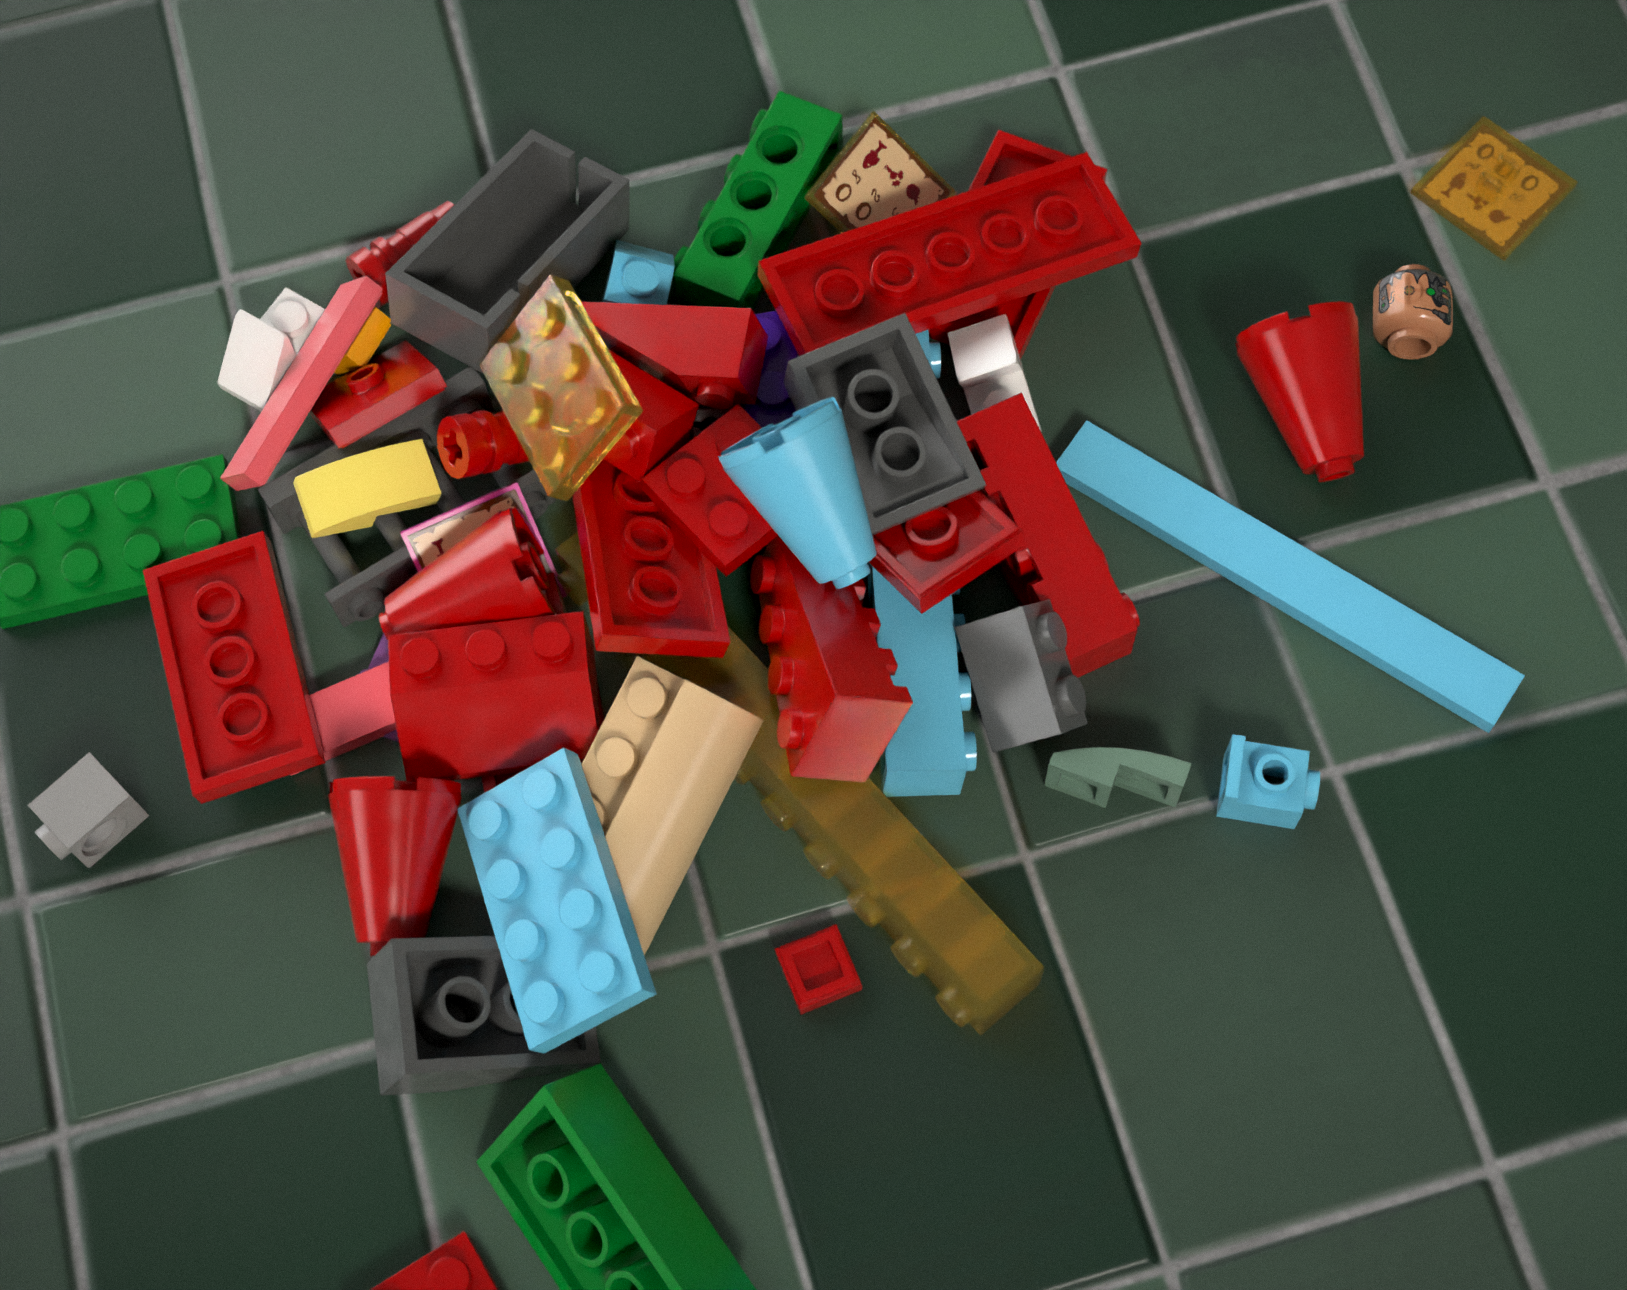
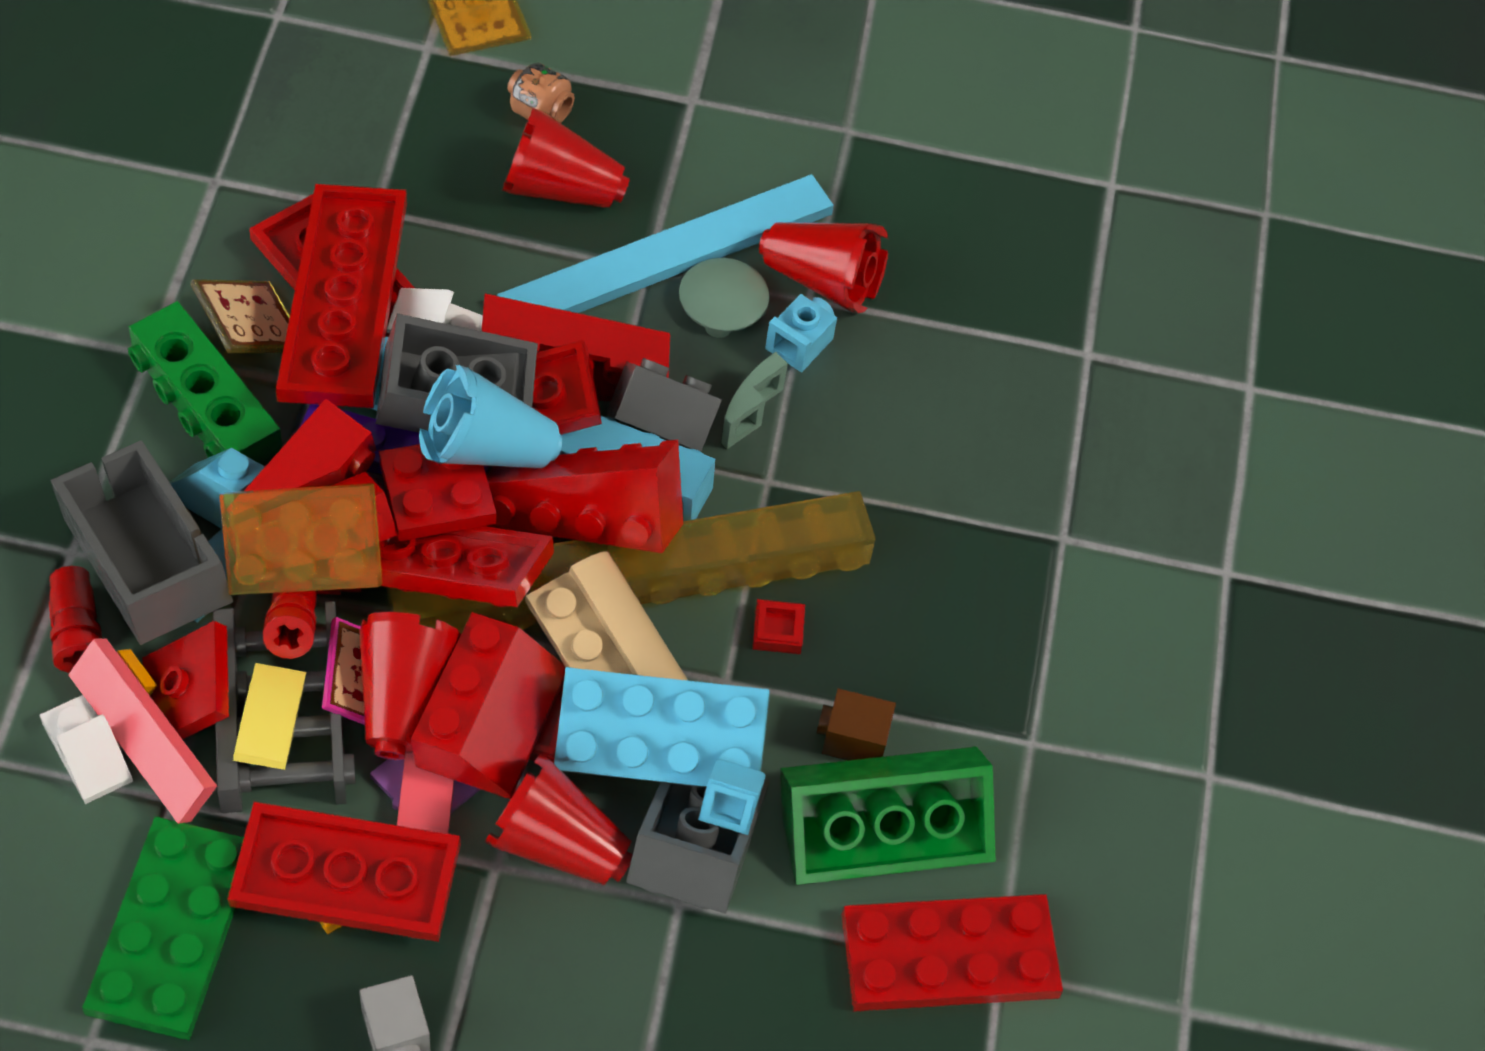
camera: 75 degrees left, 10 degrees down
none -> sand green dish [679,258,769,338]
none -> medium azure slope [698,759,765,835]
none -> red cone [759,222,888,313]
none -> reddish brown brick [816,688,896,761]

